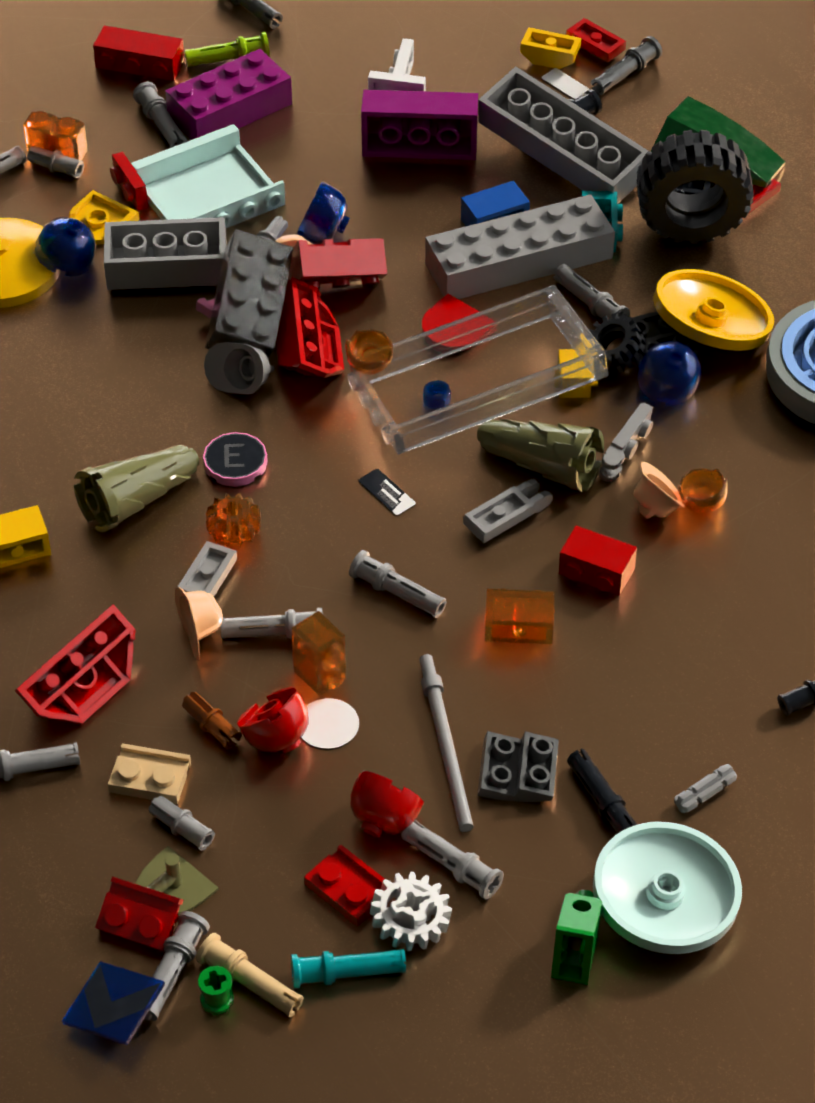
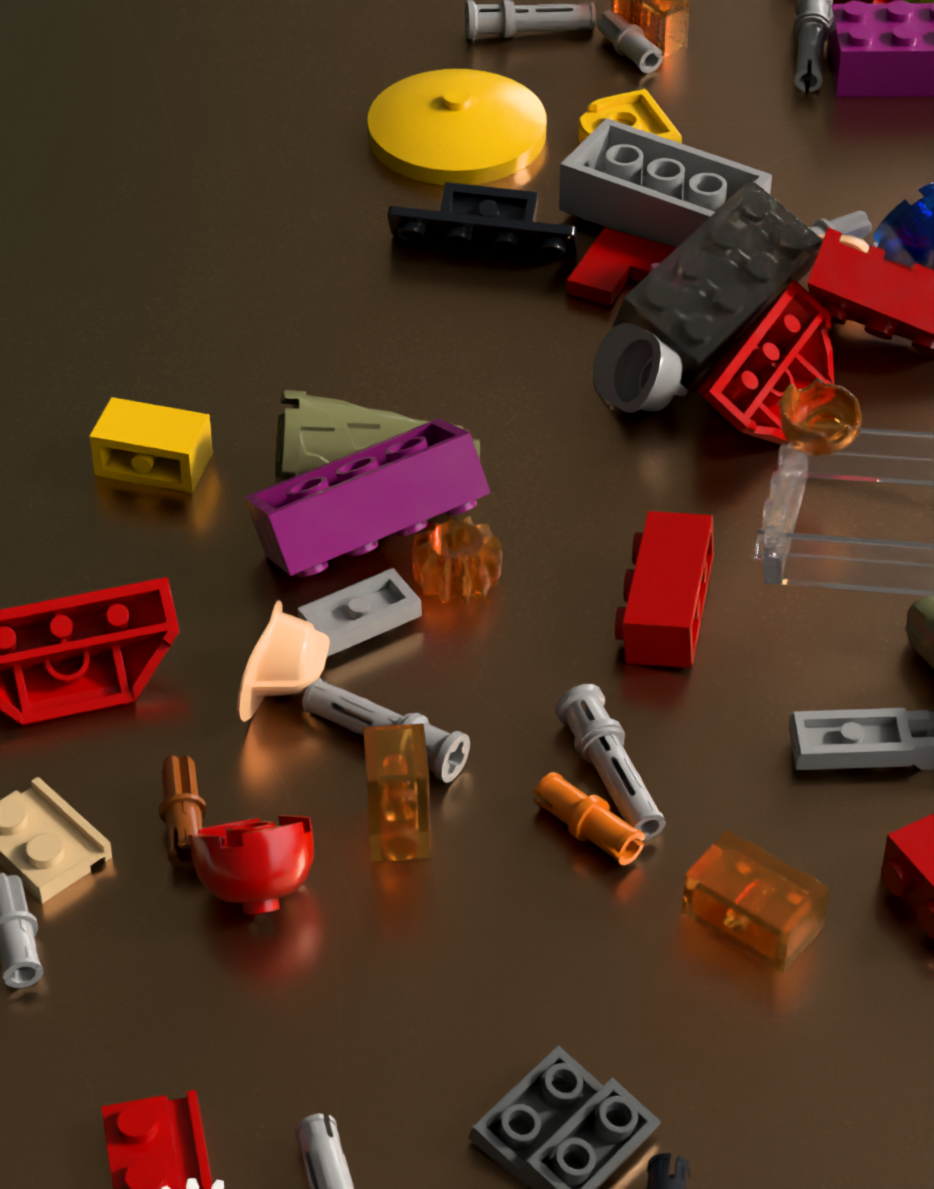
camera: 35 degrees right, 5 degrees down
clear blue cylinder [35,217,96,277] -> none
red plate [110,151,148,211] -> none
light aqua panel [131,124,285,228] -> none
tile [203,432,268,487] -> none
white sticker [301,698,359,749] -> none
red cylinder [350,771,424,838] -> none
sticker [358,469,416,515] -> none
light grey bar [419,654,474,832] -> none
clear blue axle [423,380,451,410] -> none
none -> magenta brick [244,418,491,577]
none -> black bracket [387,182,578,258]
none -> orange pin [533,772,645,866]
none -> red tile [567,228,692,306]
none -> red brick [615,511,714,668]

